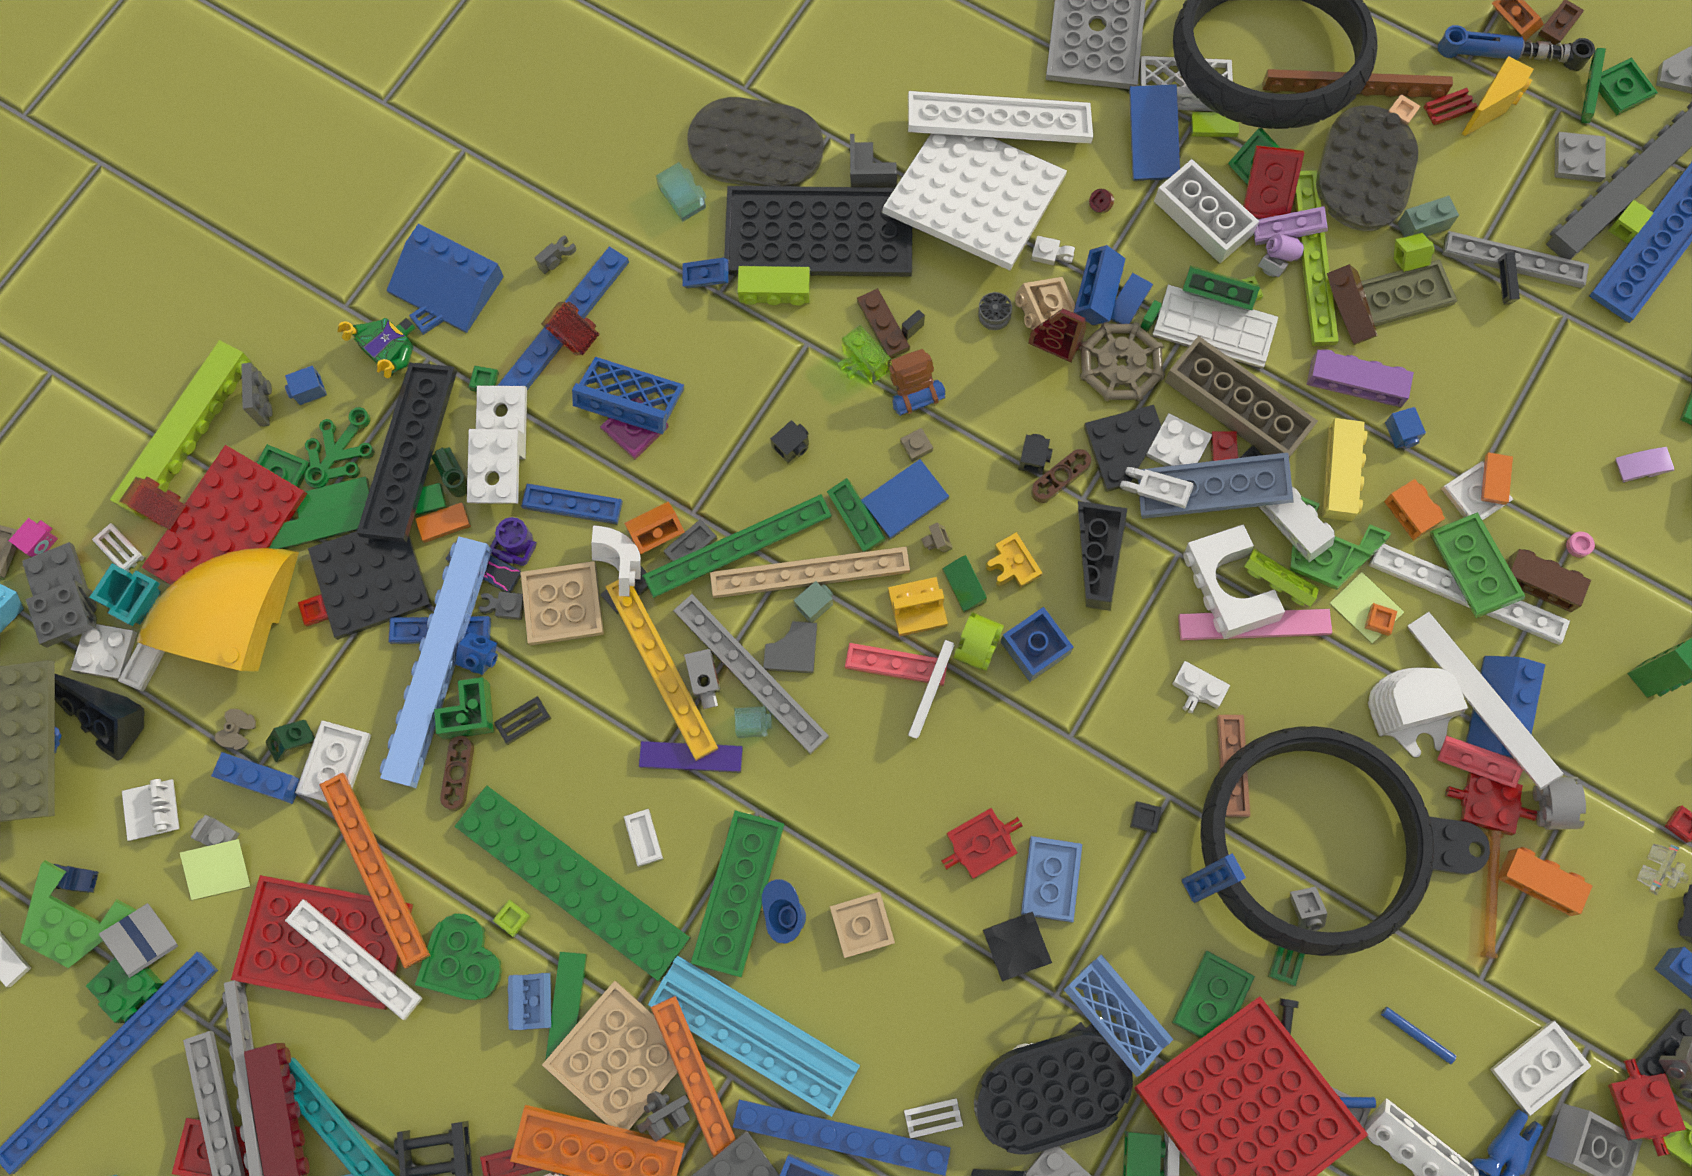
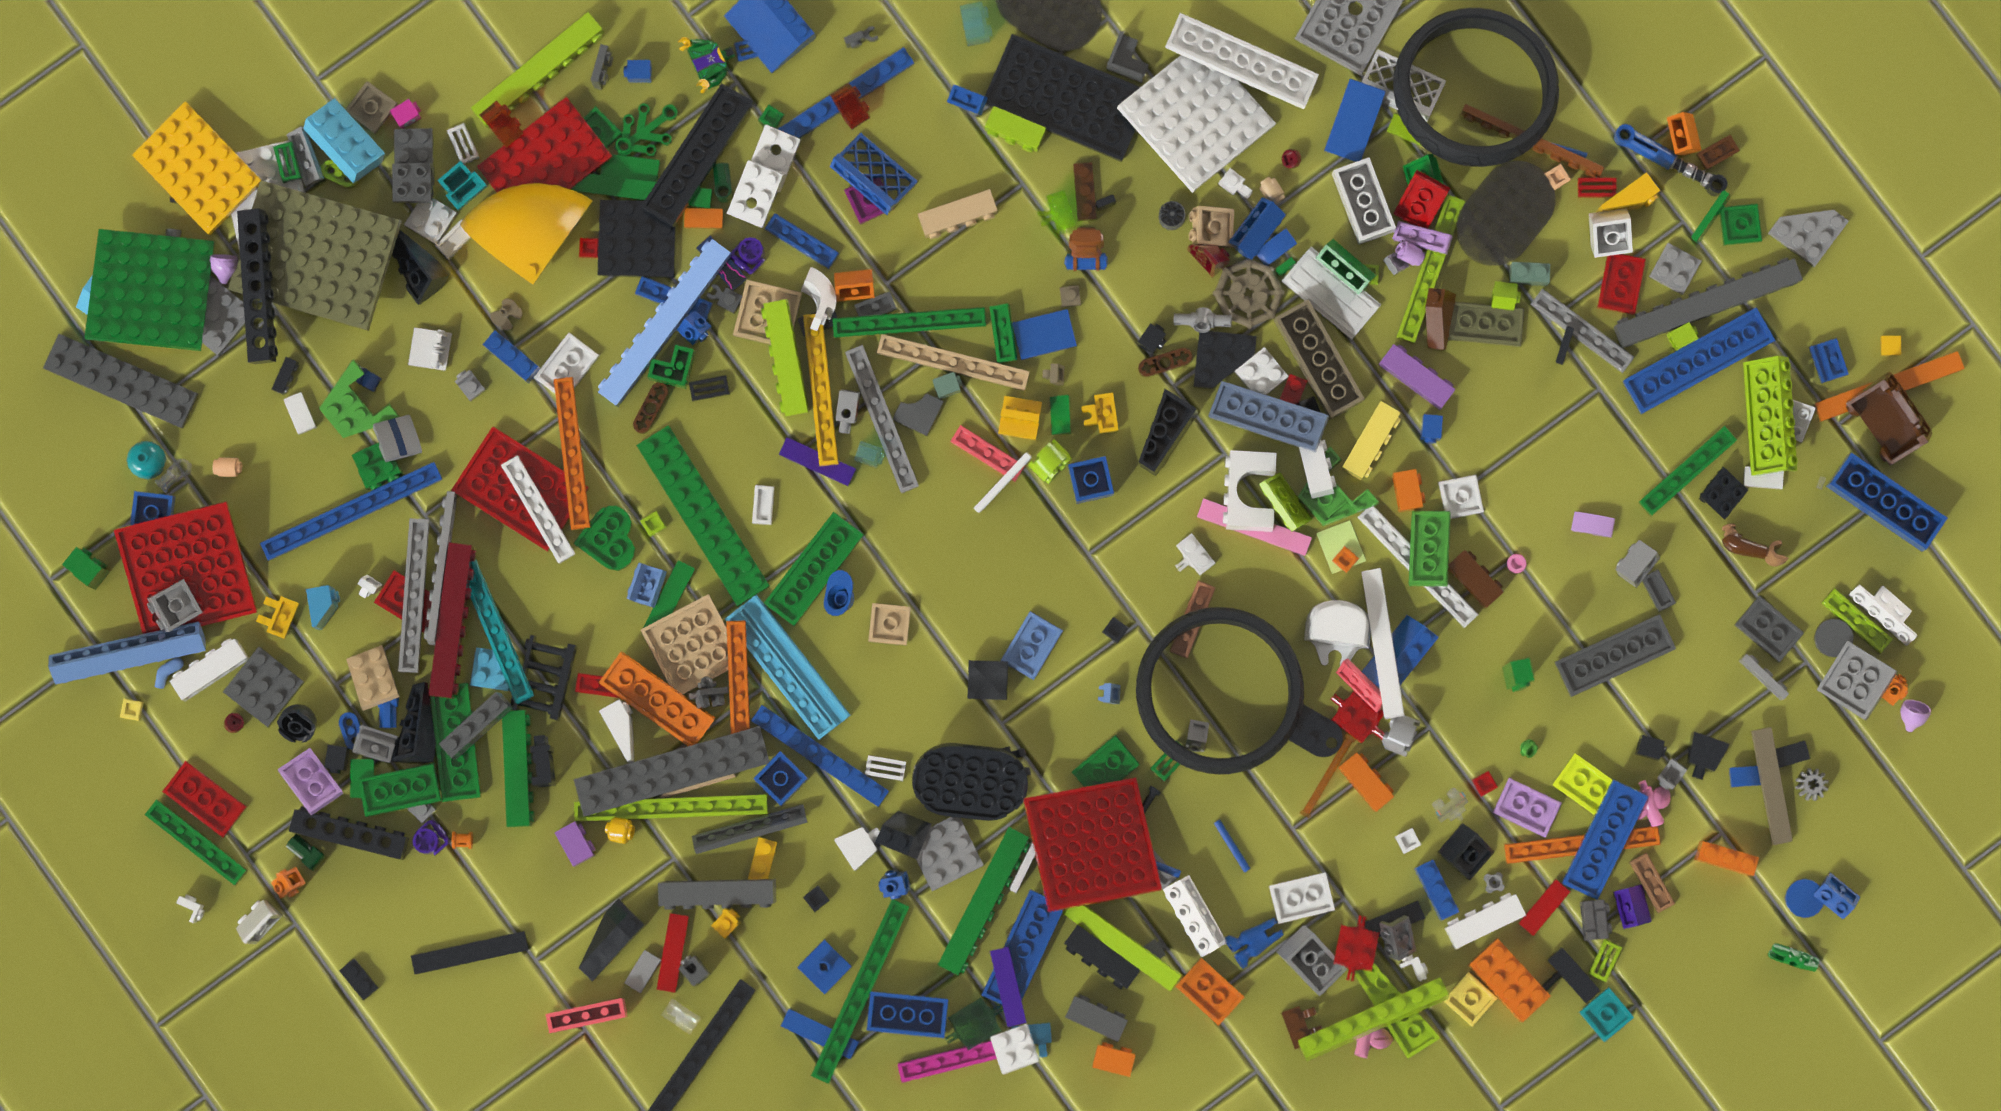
camera: 25 degrees right, 10 degrees up
yellowish green sticker [180,839,250,900] -> none
dark green bracket [266,720,315,762] -> none
black brick [770,420,809,463] -> none
red plate [941,808,1023,880] -> none
medium blue fence [1064,955,1173,1077] -> none
white hinge [1120,467,1193,508] -> none
blue tile [1182,853,1246,903] -> none
orange tile [1481,452,1513,505] -> none
none -> white tile [358,575,383,598]
none -> lime brick [761,299,810,417]
none -> tan brick [918,189,998,239]
none -> medium blue tile [1098,683,1121,704]
none -> light grey pin [1174,307,1232,333]
none -> tan brick [1259,177,1286,205]
none -> white plate [1395,828,1421,854]
none -> white brick [1589,208,1633,258]
none -> red tile [1597,254,1646,315]

